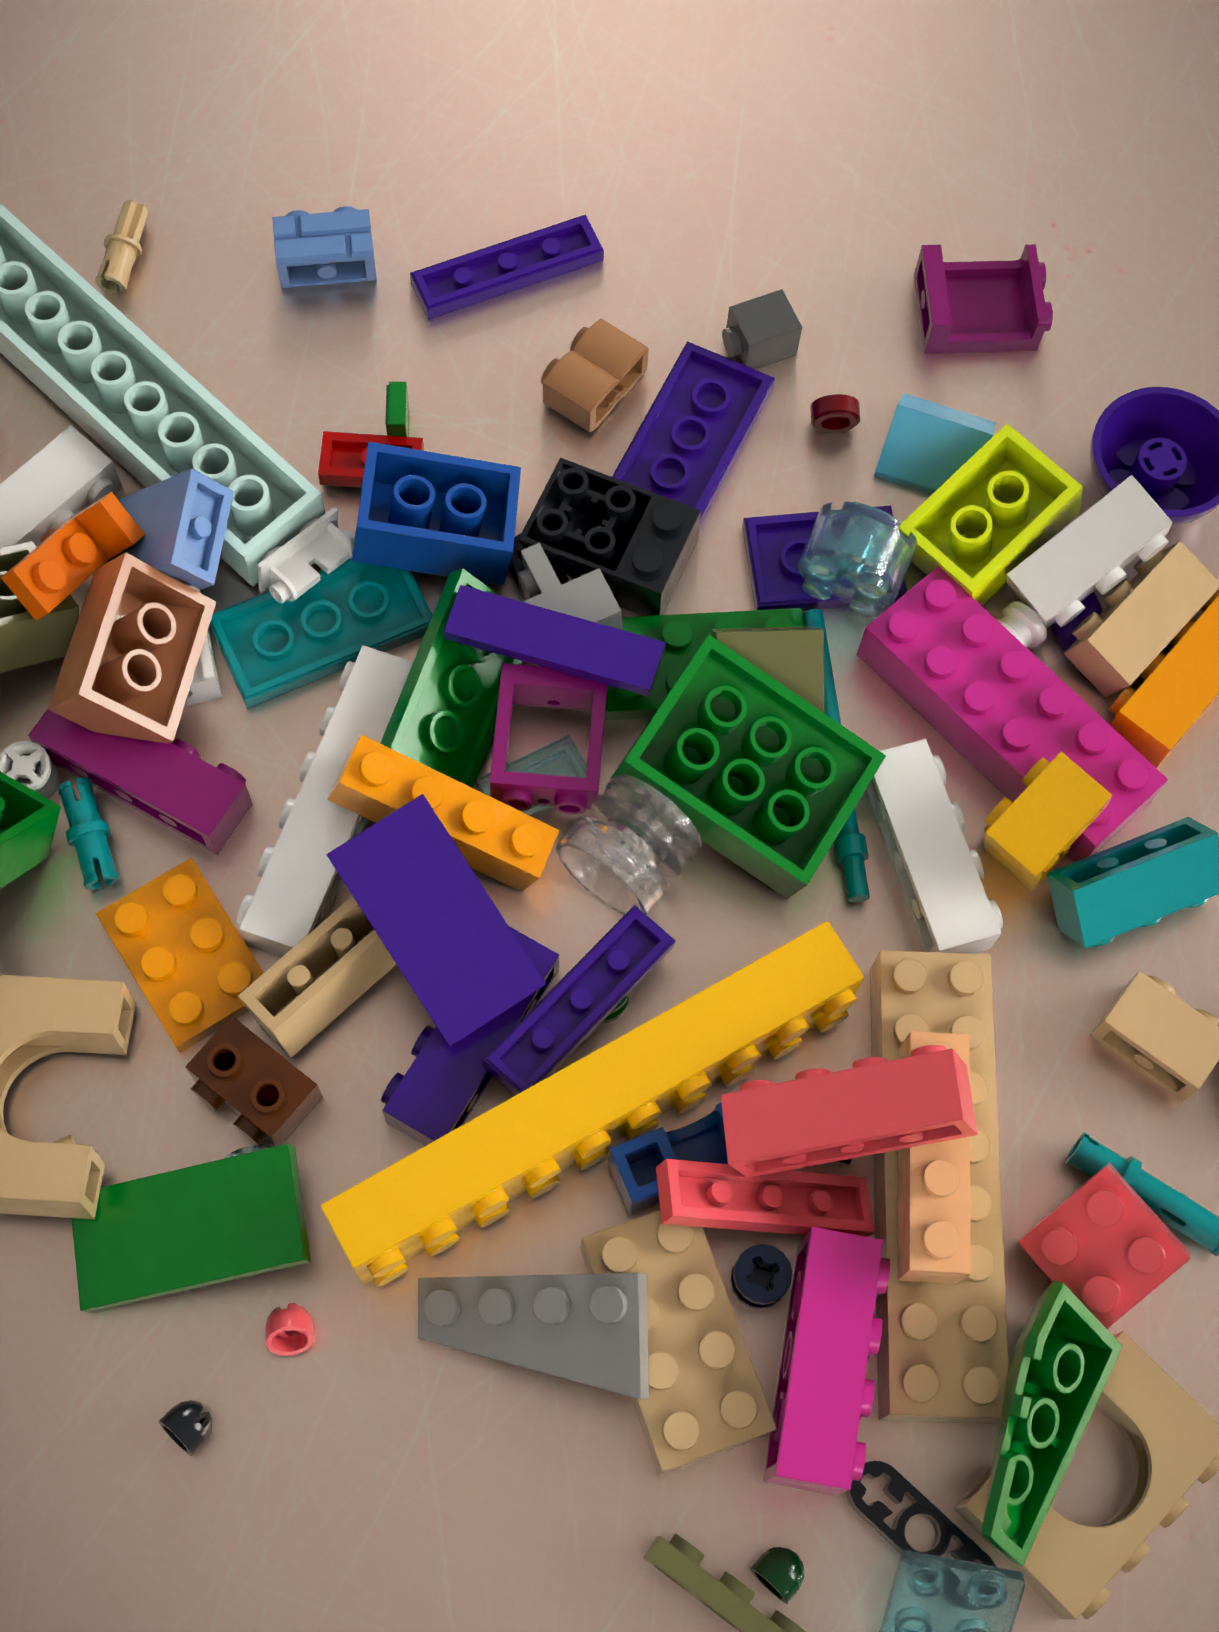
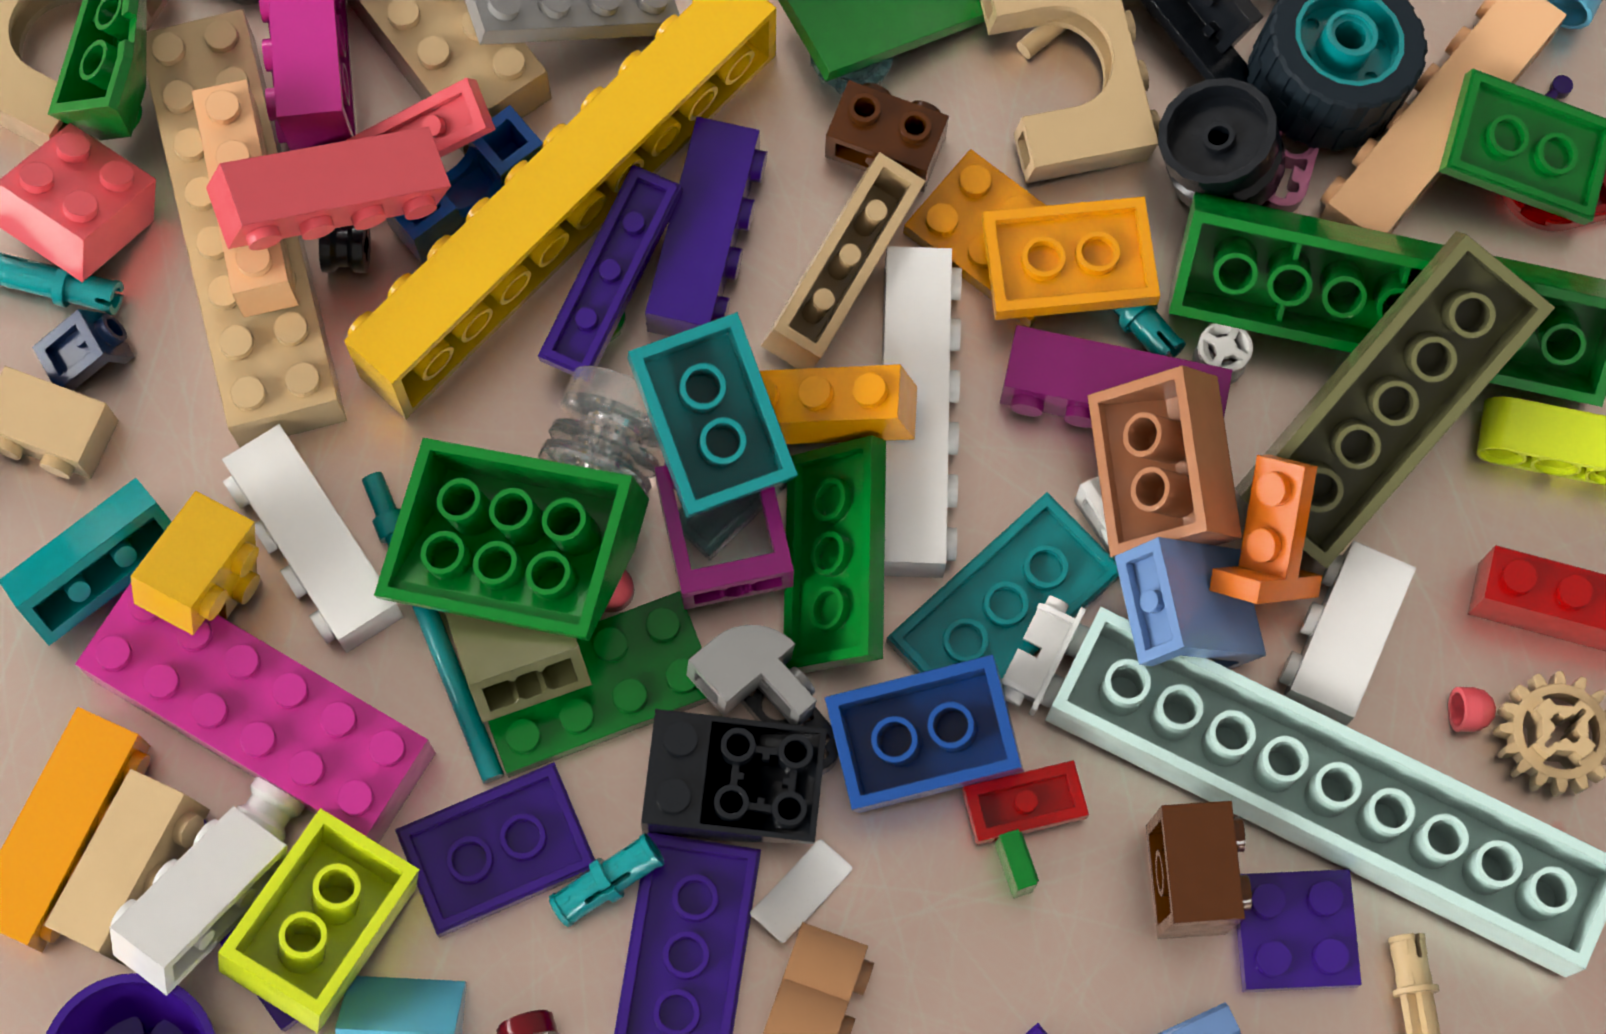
camera: 165 degrees right, 5 degrees up
dark purple tile [326,794,546,1047] -> none
dark purple tile [444,584,666,697] -> none
dark blue wheel [730,1244,792,1309] -> none
clear light blue brick [798,501,917,617] -> none
none -> dark blue bracket [32,309,134,391]
none -> teal pin [549,833,665,927]
none -> teal brick [627,312,798,518]
none -> white sticker [750,839,852,943]
none -> light orange plate [982,196,1160,320]
none -> reddish brown brick [1146,801,1252,939]
none -> dark purple plate [1236,869,1362,992]

